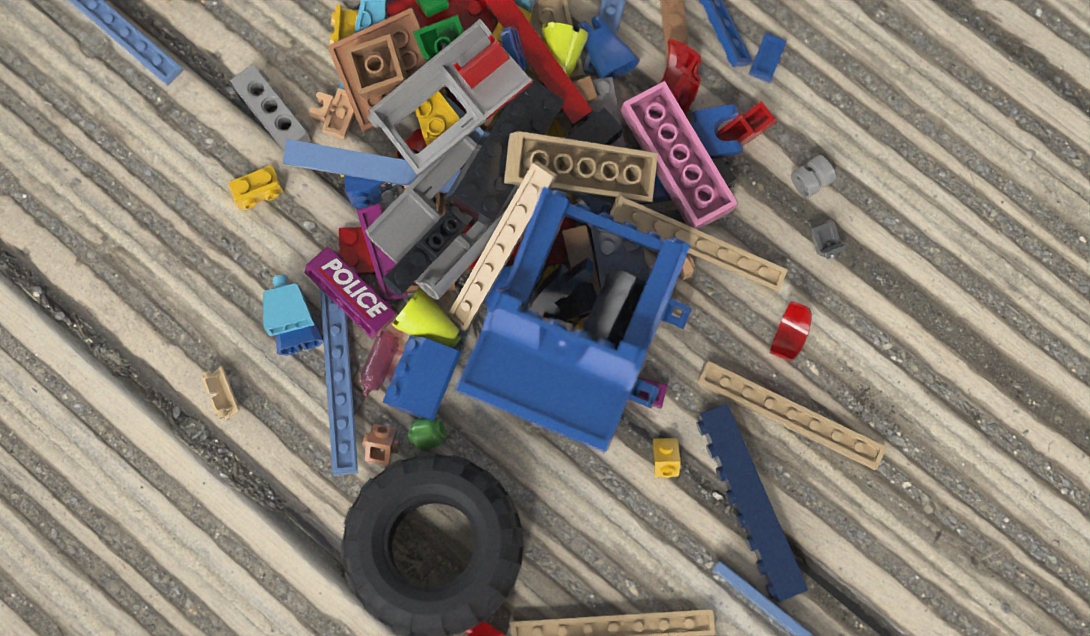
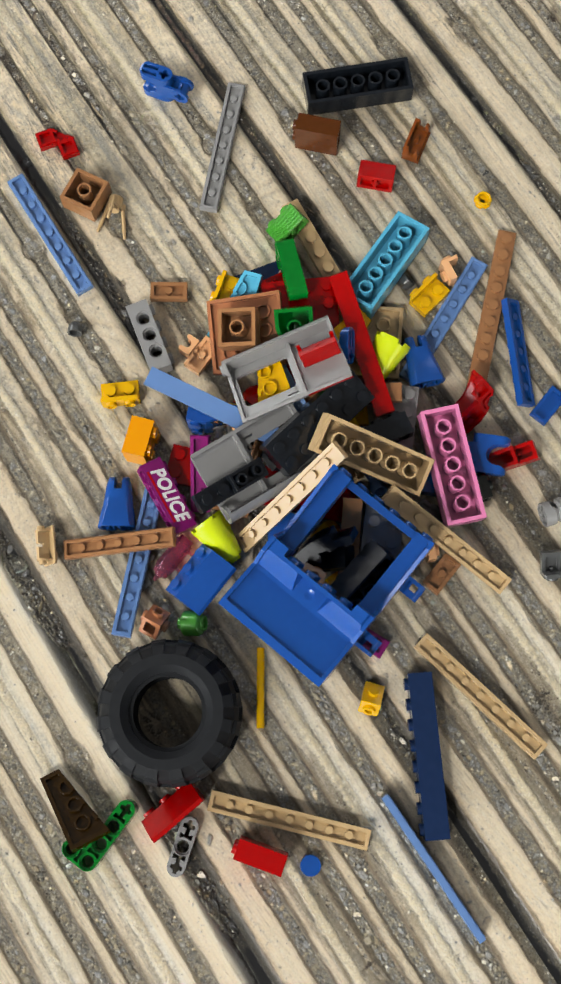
camera: 20 degrees right, 0 degrees up
medium azure torso [263,275,315,336] -> none
red piece [769,301,812,362] -> none
none -> medium nougat tile [63,527,176,560]
none -> dark grey hinge [67,321,83,337]
none -> light orange brick [121,415,161,465]
none -> medium nougat plate [150,282,188,302]
none -> yellow bar [256,647,265,728]
none -> medium nougat plate [421,553,461,596]

